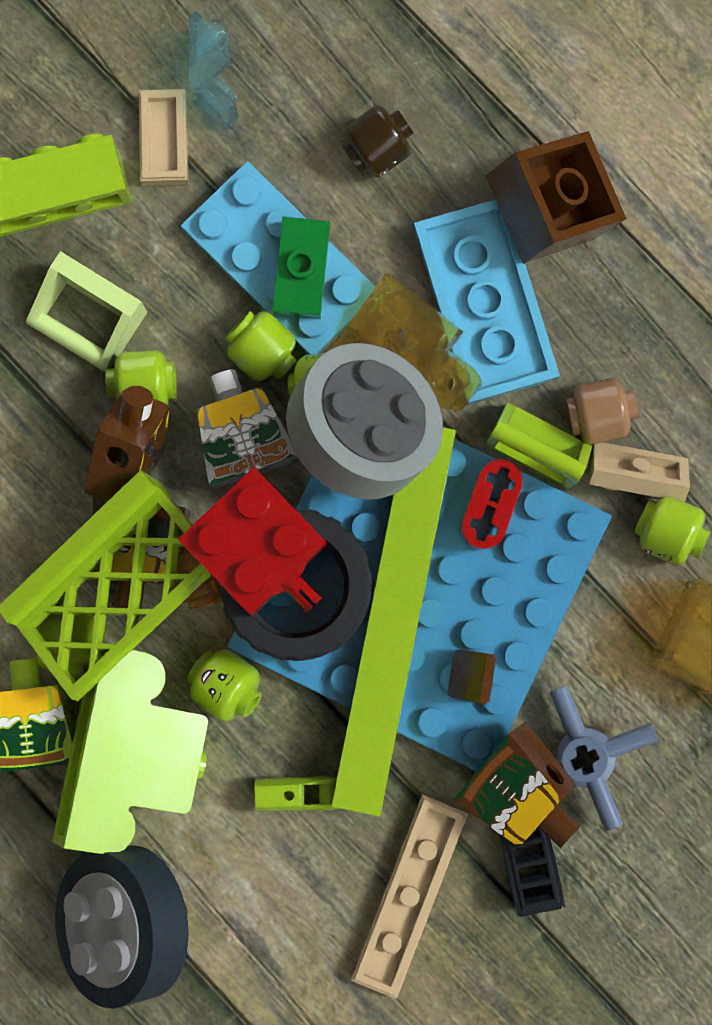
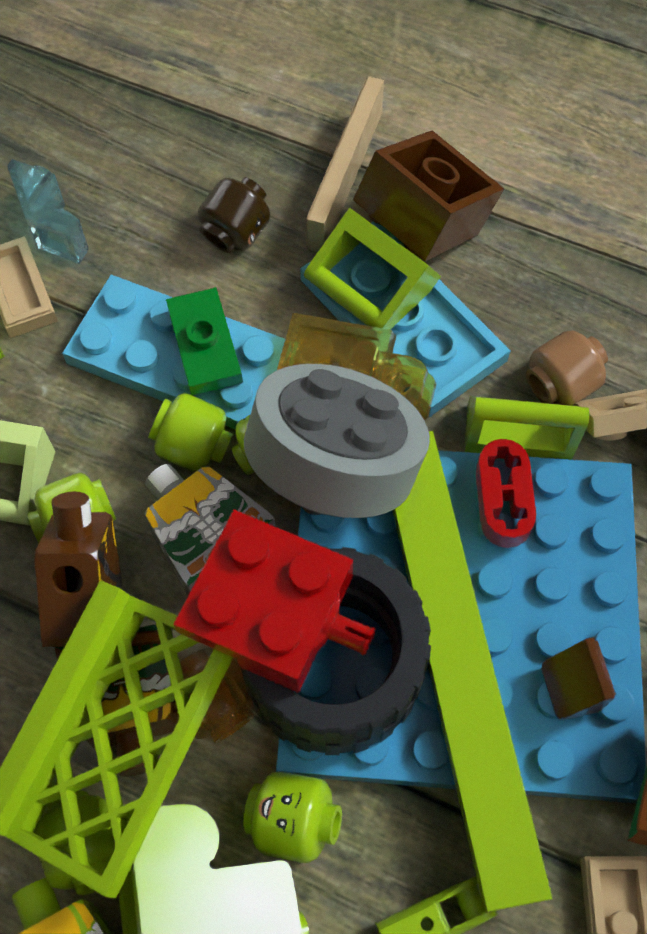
camera: 20 degrees left, 20 degrees down
none -> lime tile [304,207,441,336]
none -> tan tile [306,76,384,252]

